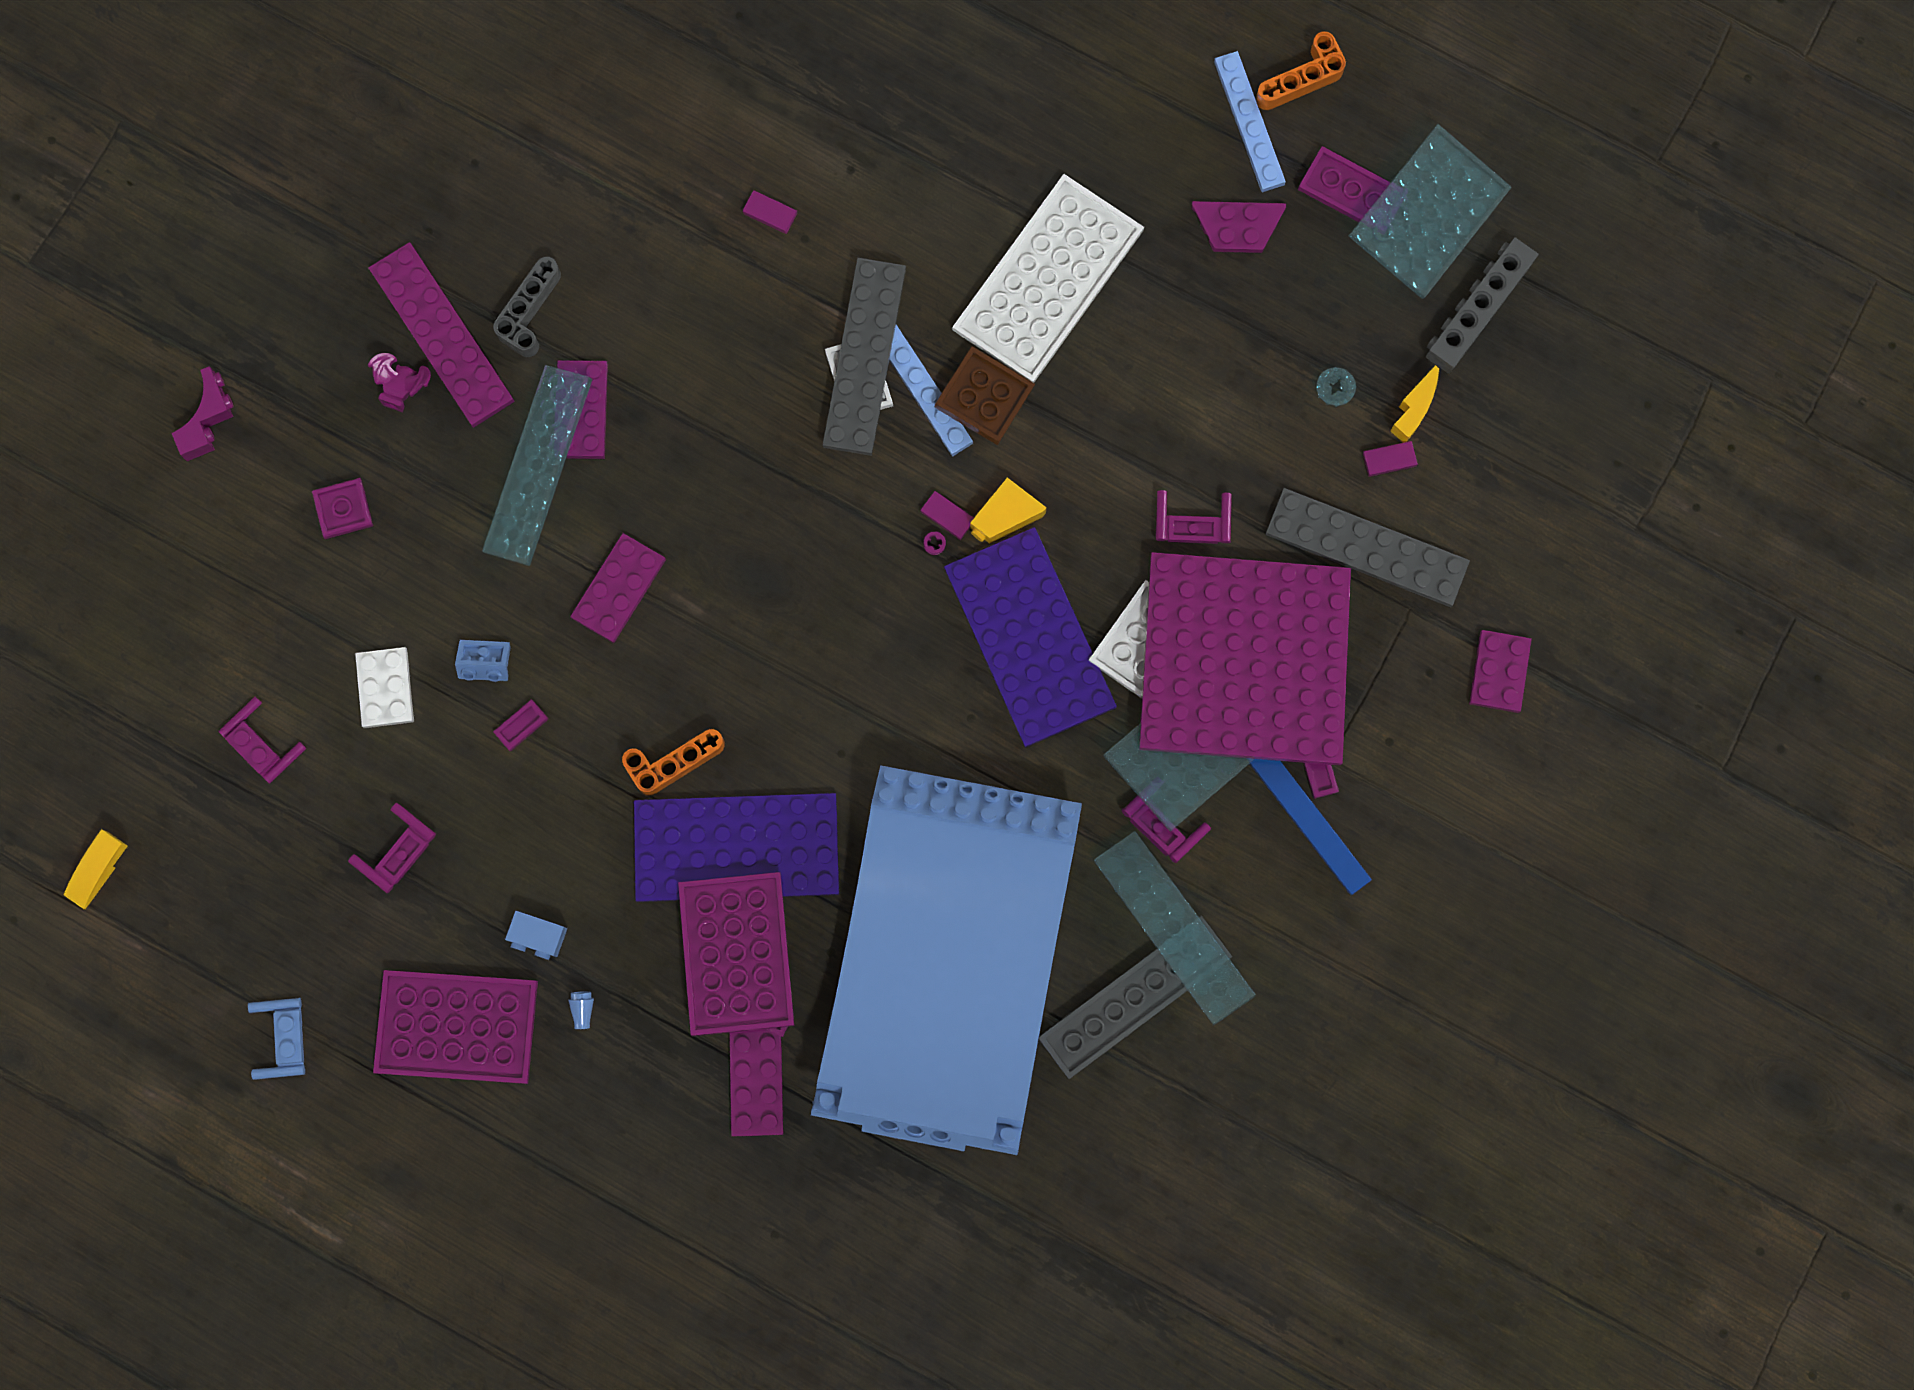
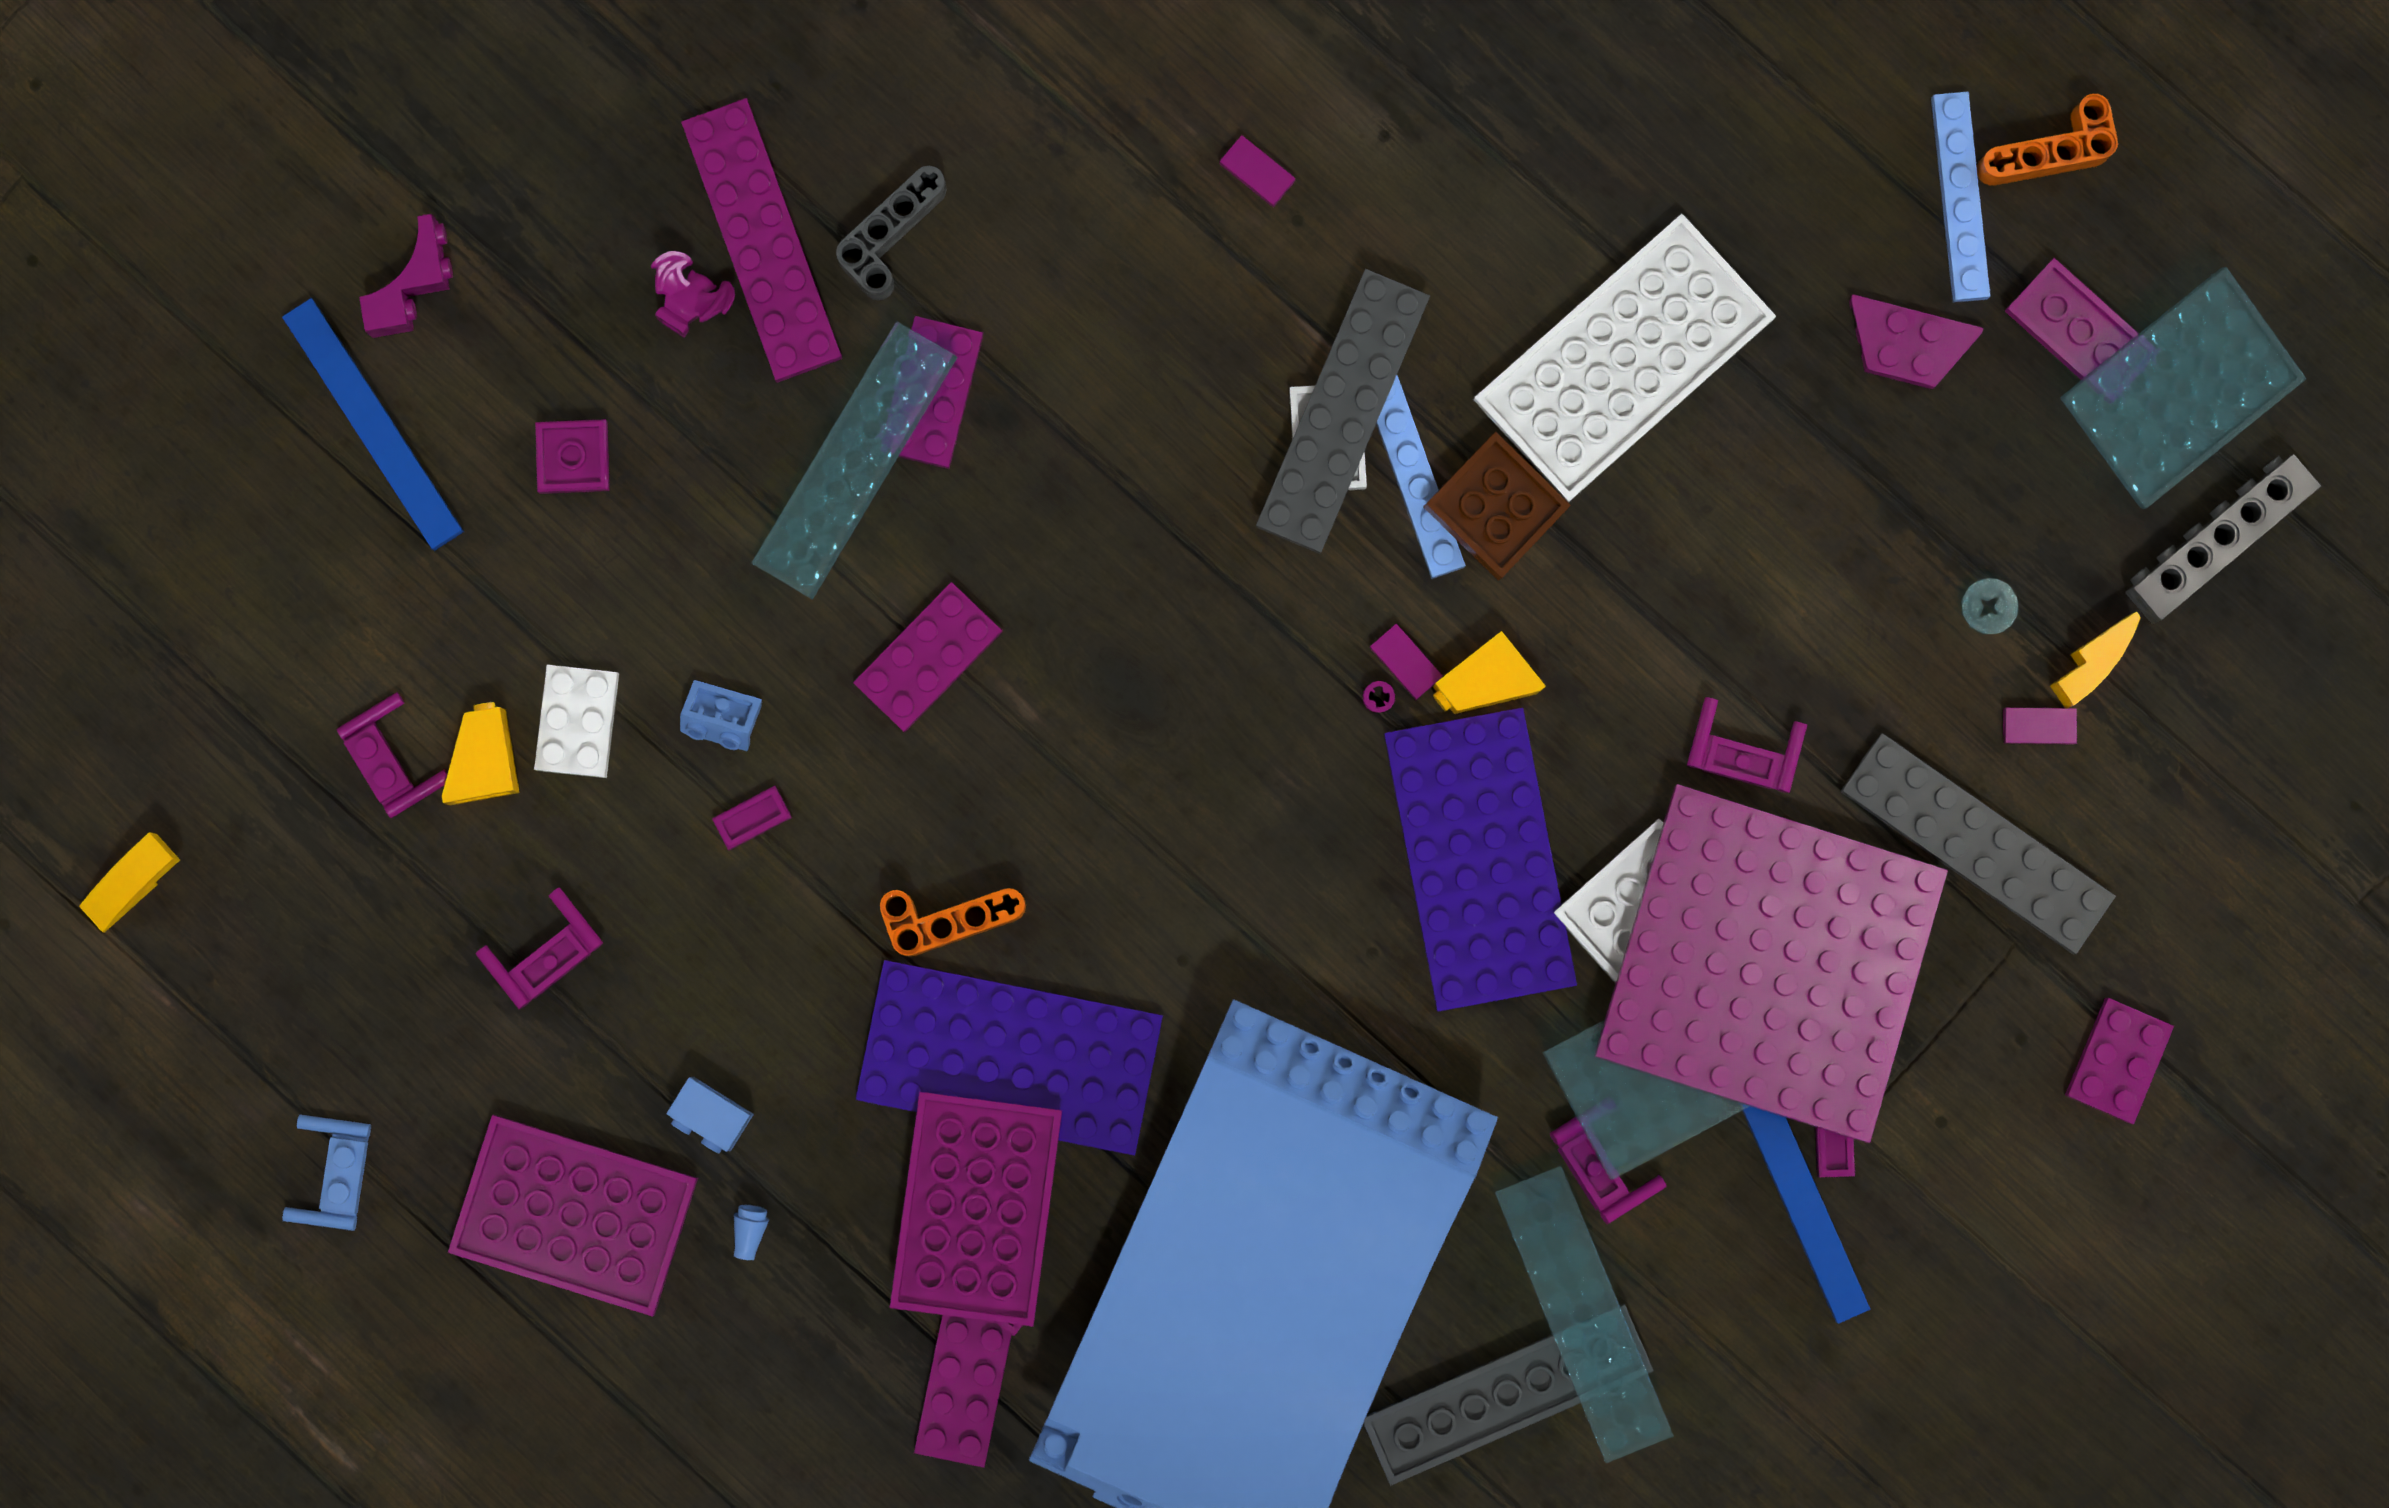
camera: 10 degrees right, 5 degrees up
none -> blue tile [282,298,464,551]
none -> yellow slope [442,702,520,805]

